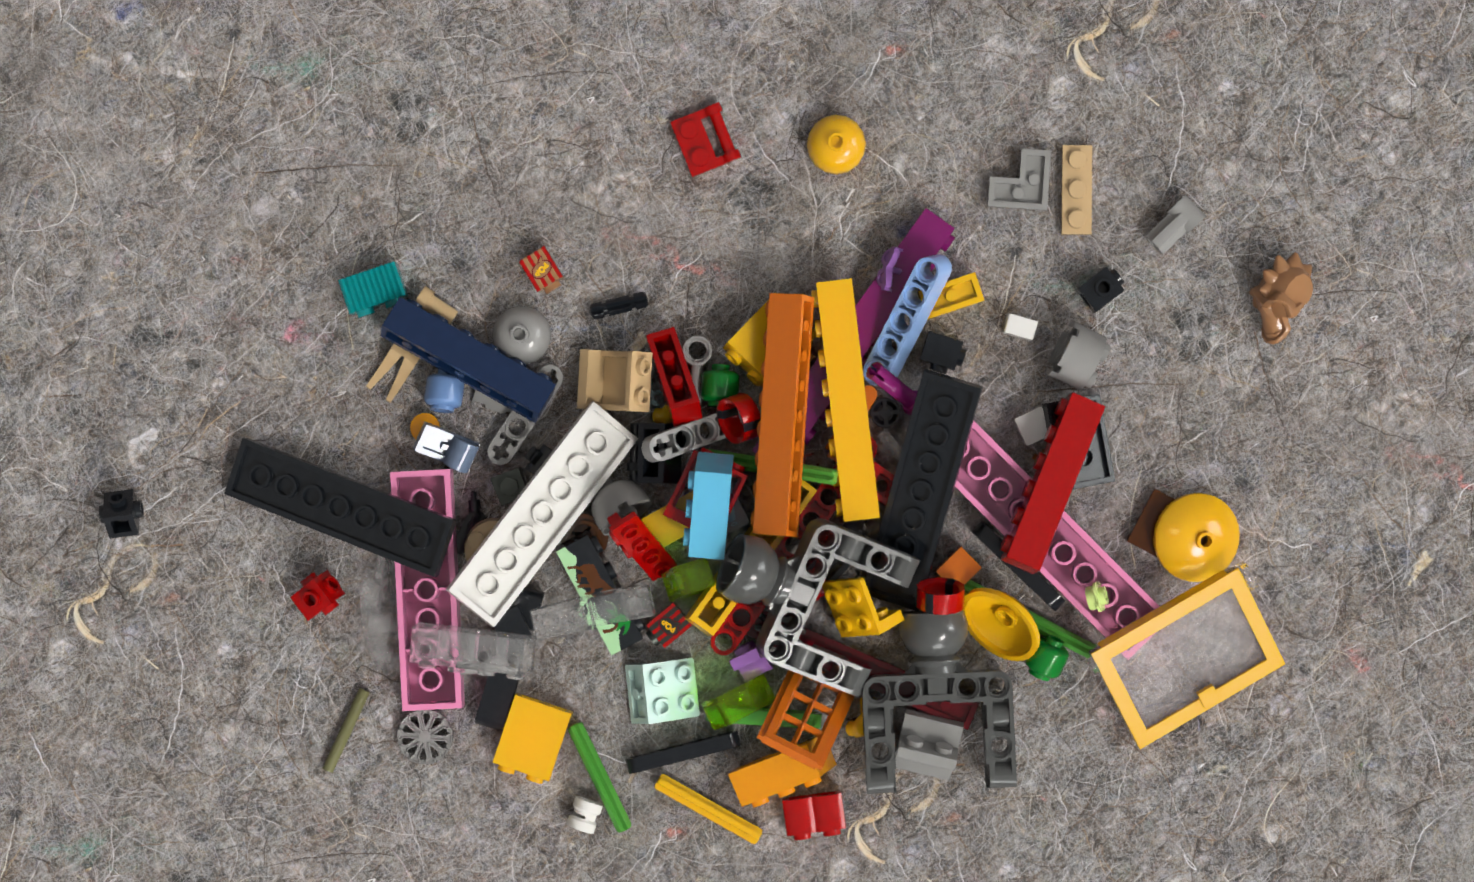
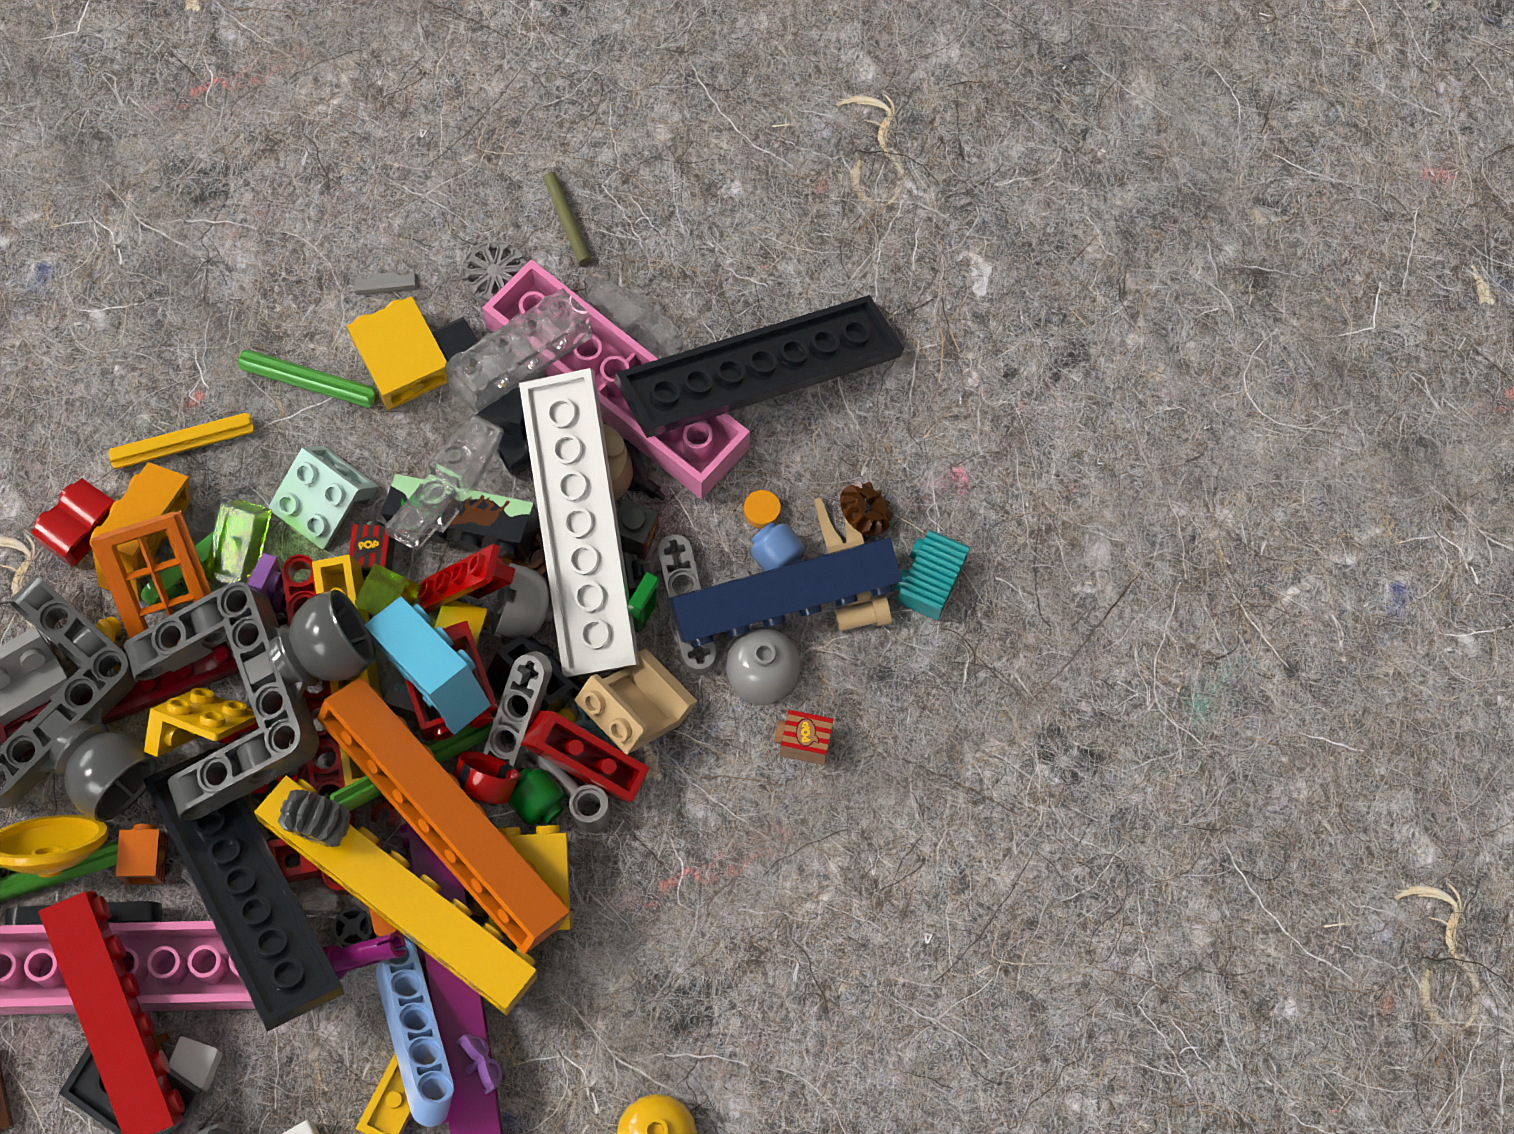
camera: 135 degrees right, 20 degrees down
black brick [99,489,144,539] -> none
red brick [290,570,345,621] -> none
sand blue plate [413,421,480,473] -> none
white wheel [566,796,603,834] -> none
black axle [590,292,648,319] -> none
black beam [625,731,741,774] -> none
red plate [670,102,742,178] -> none
red piece [917,578,965,615] -> none
black brick [919,331,967,374] -> none
none -> dark grey gear [278,789,351,847]
none -> light grey piece [354,271,416,295]
none -> green tile [628,572,659,633]
none -> reddish brown gear [840,480,894,536]

